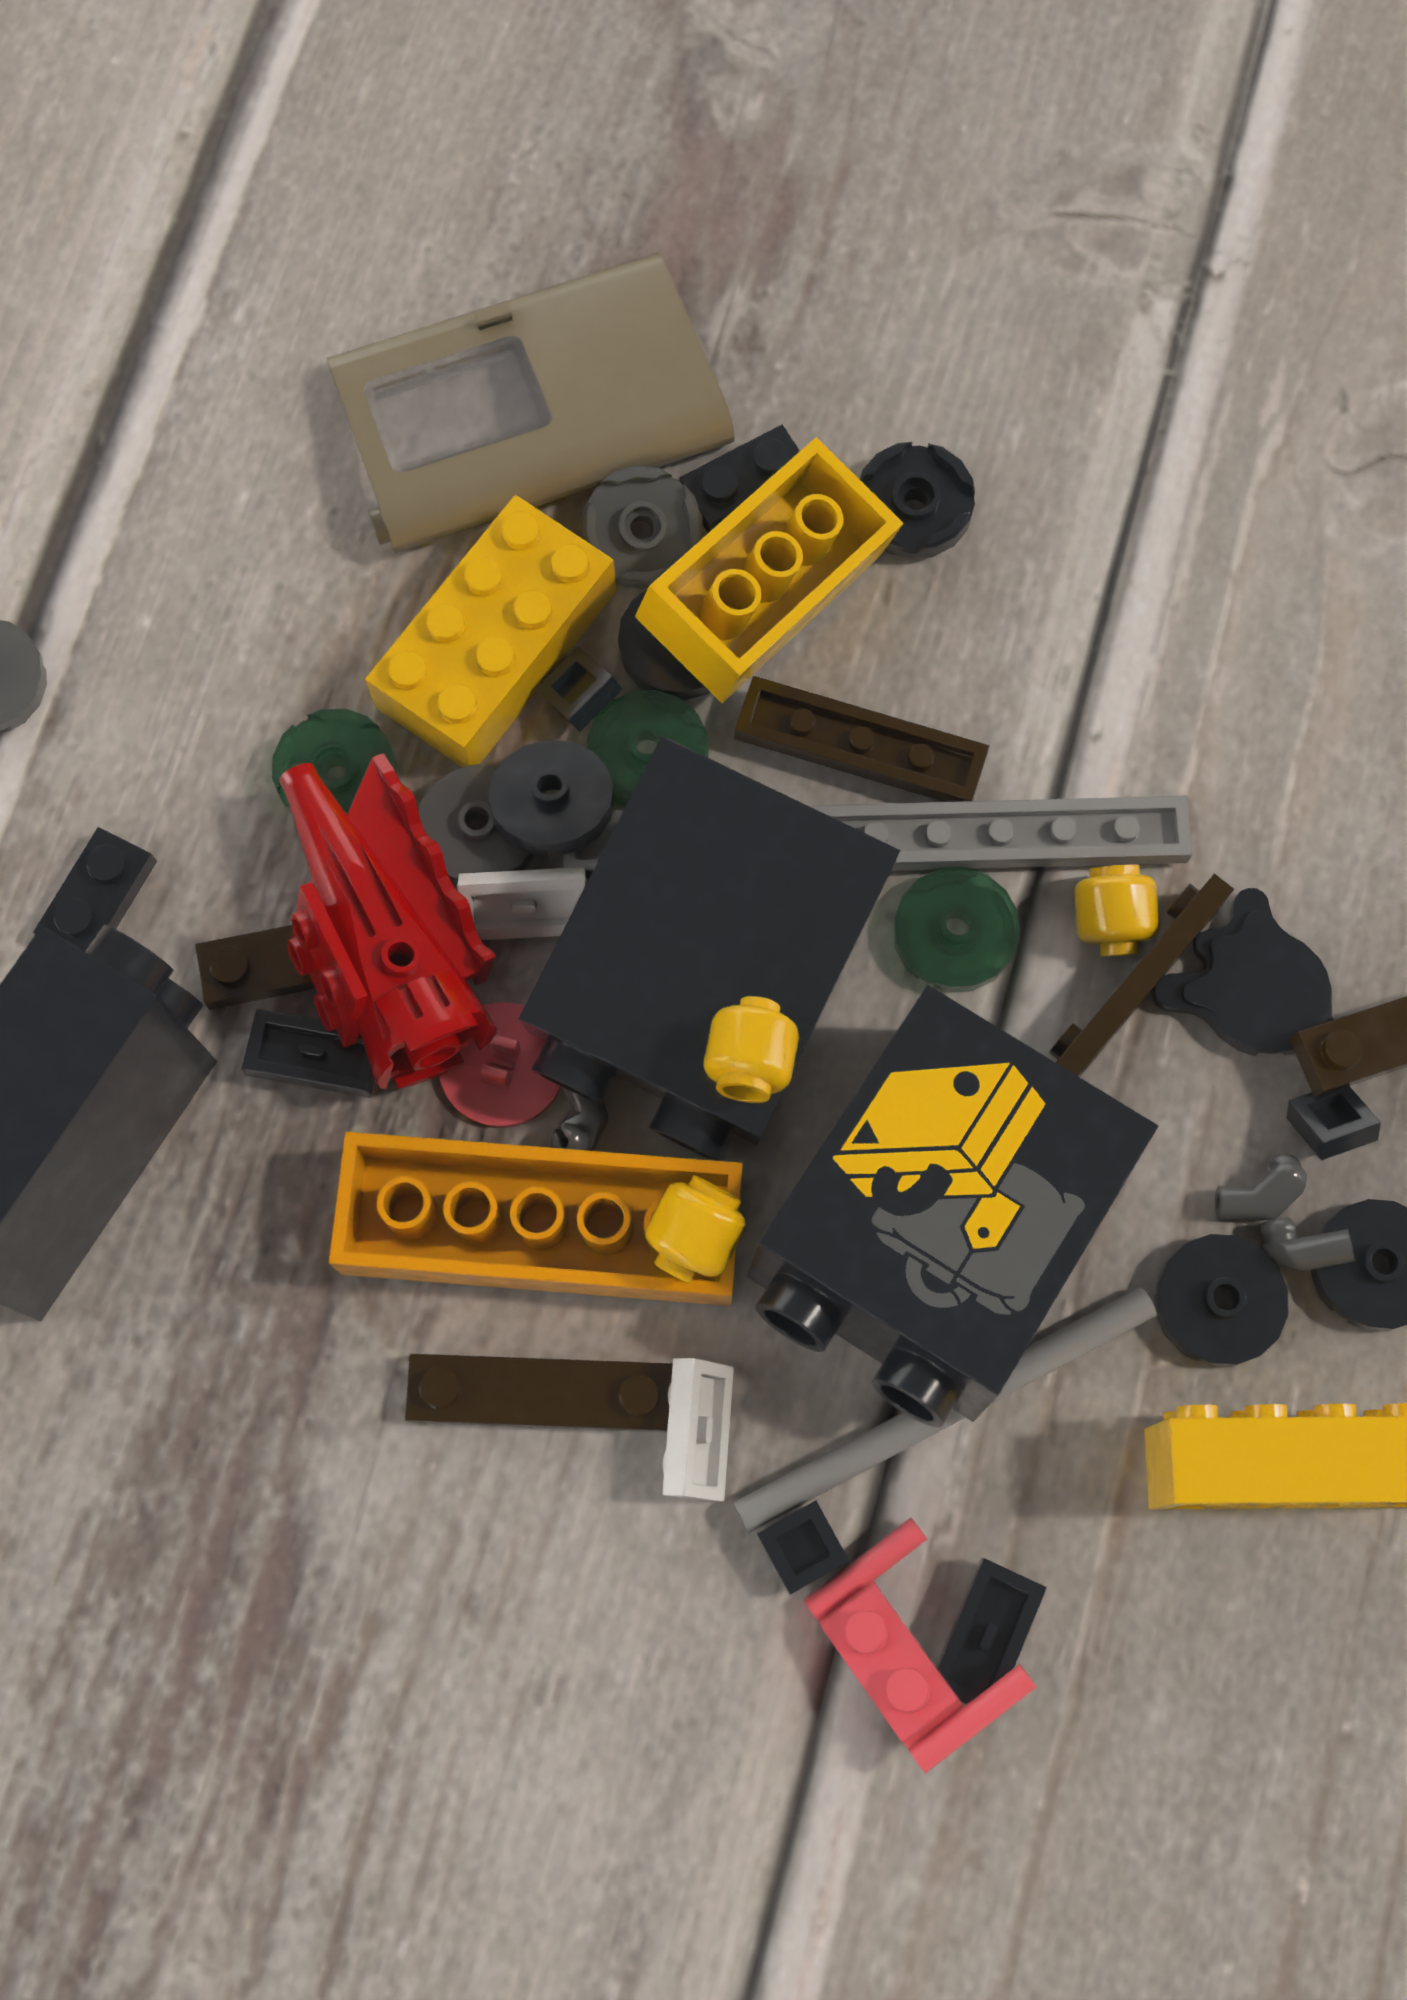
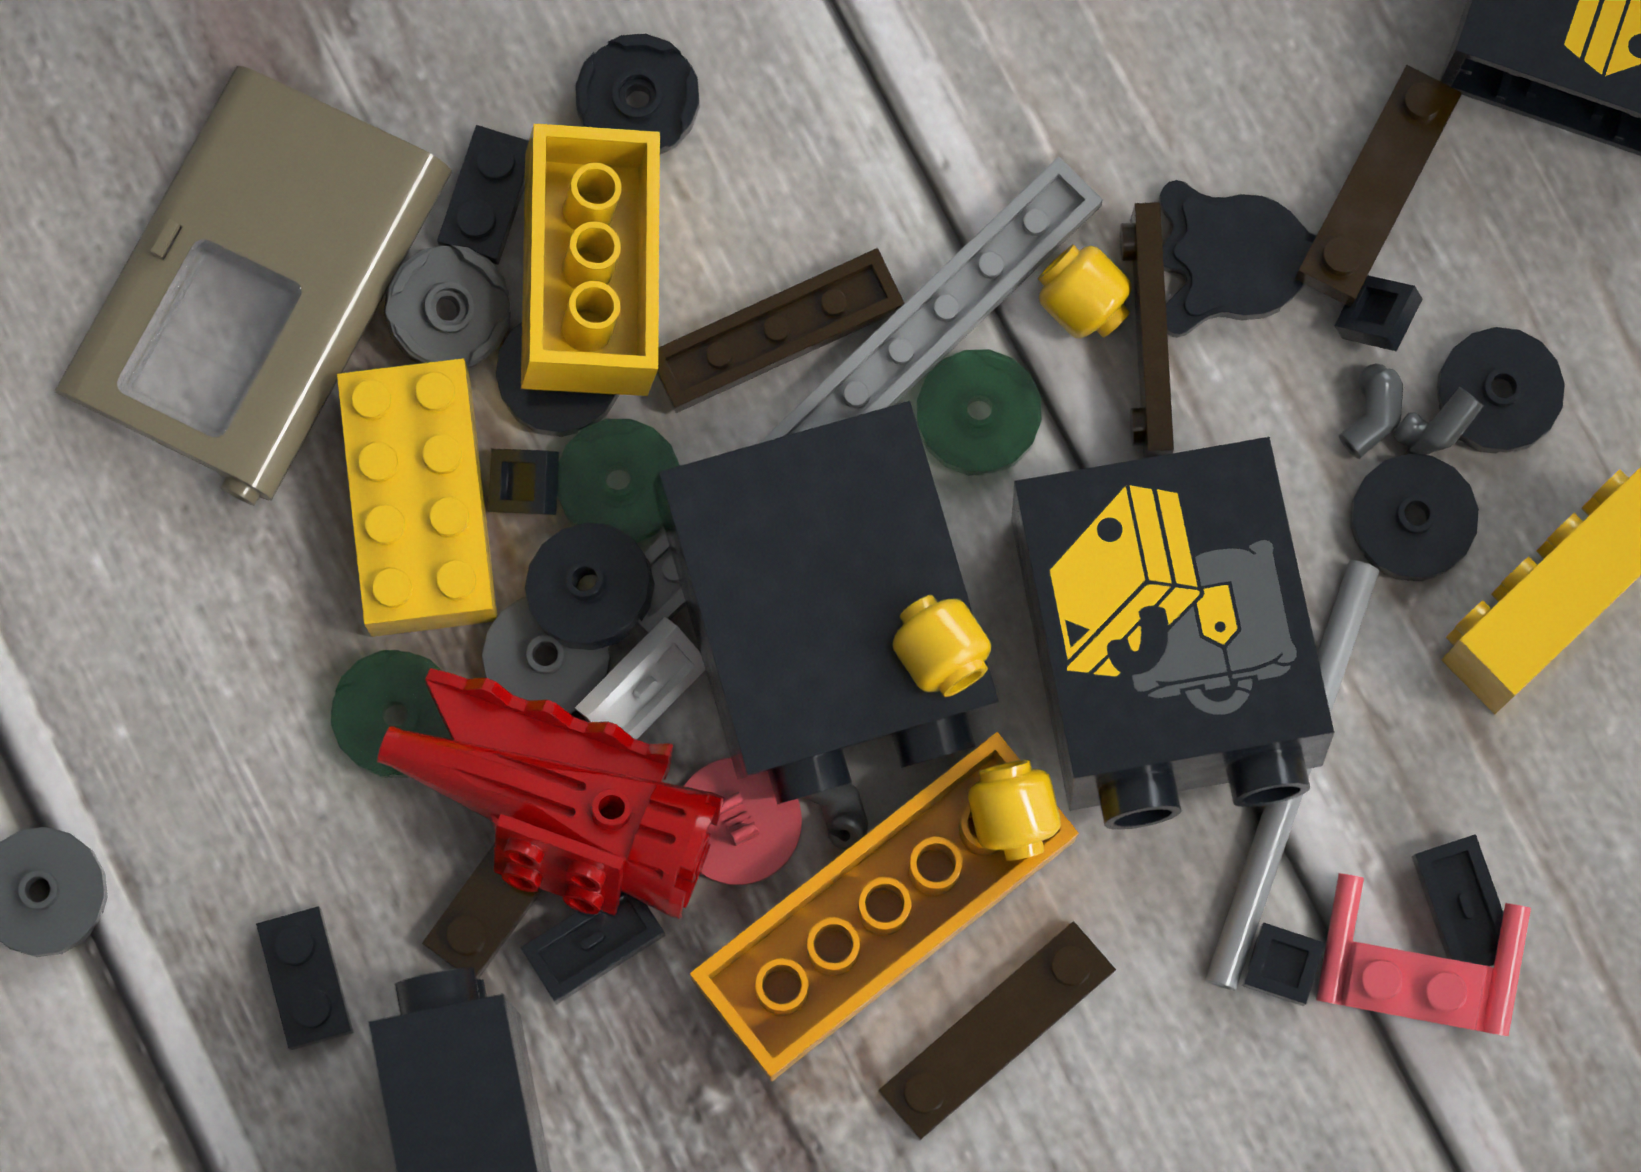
camera: 45 degrees left, 5 degrees up
white plate [663,1358,734,1502] -> none

